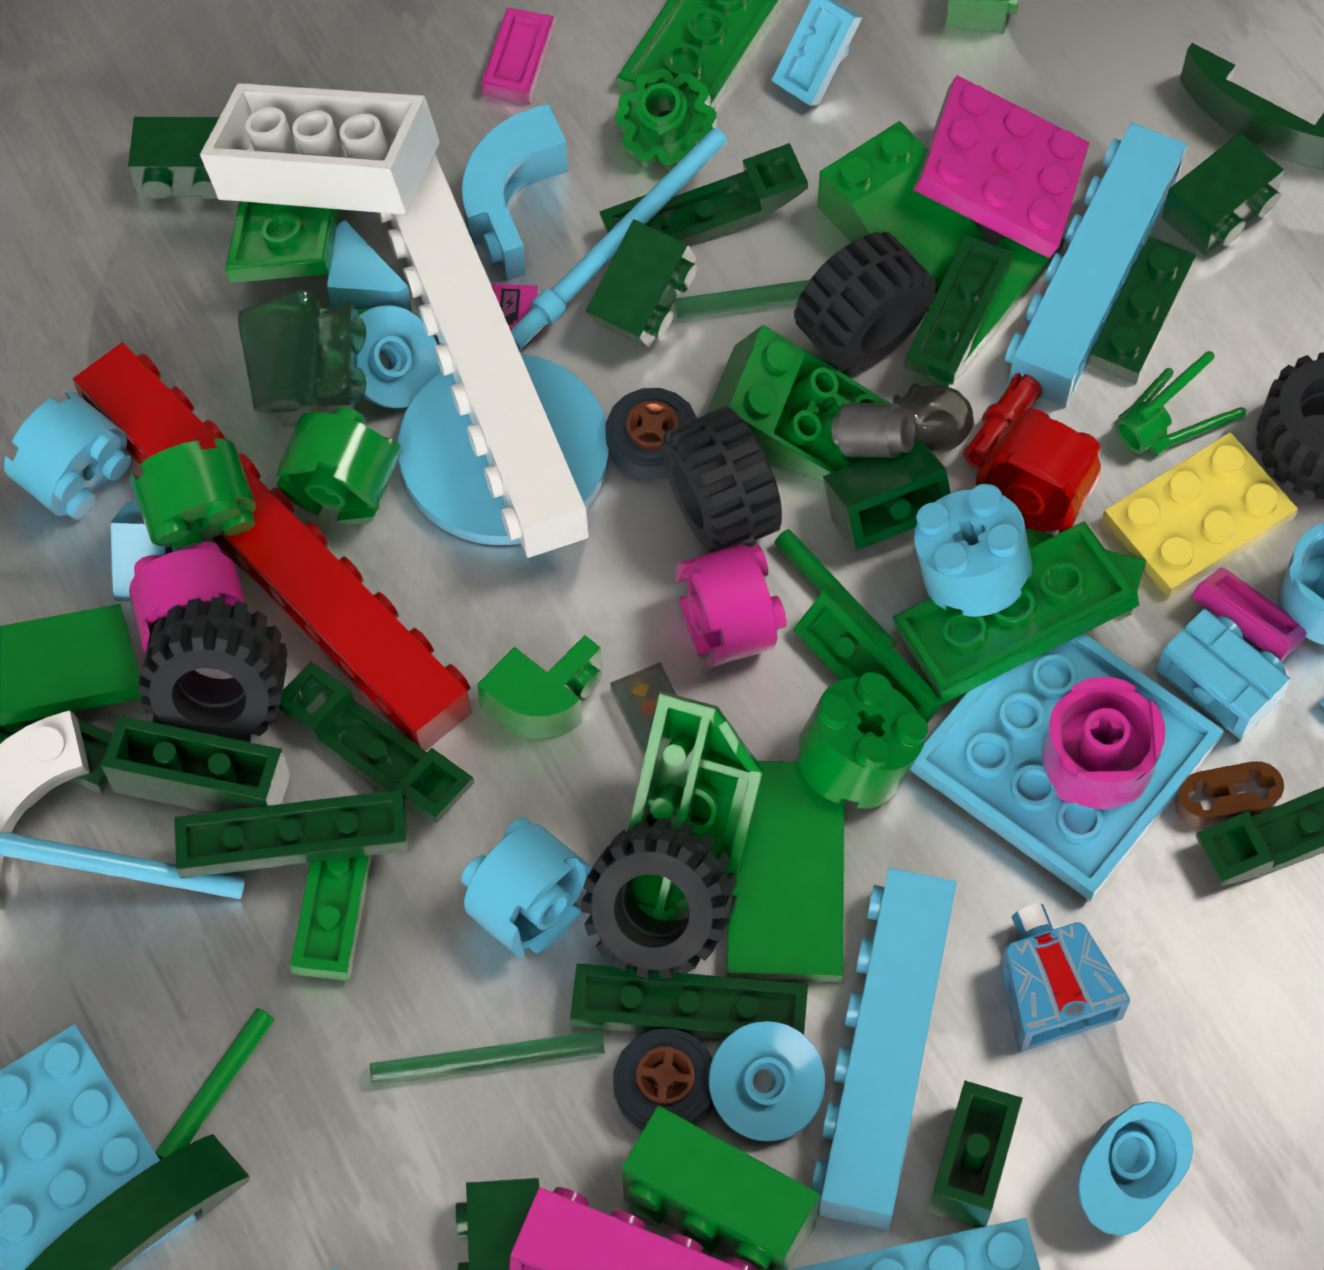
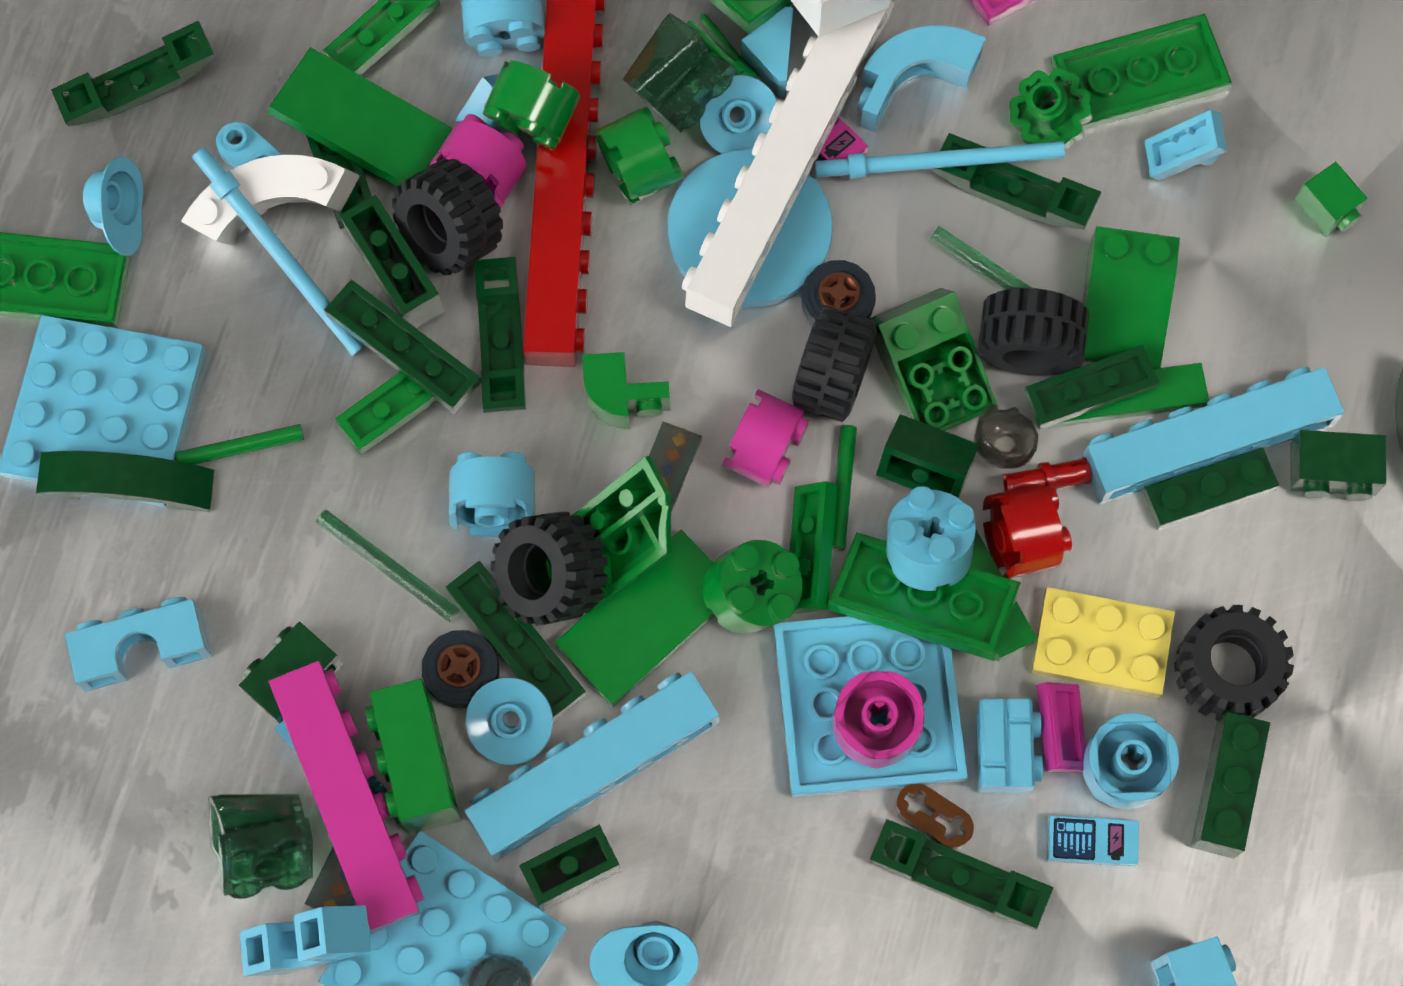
camera: 45 degrees right, 10 degrees up
dark green brick [585,219,697,349] -> none
flat silver brick [832,403,916,458] -> none
dark pink plate [913,75,1090,259] -> none
dark azure torso [1000,904,1131,1052] -> none
green plant [1115,351,1246,456] -> none

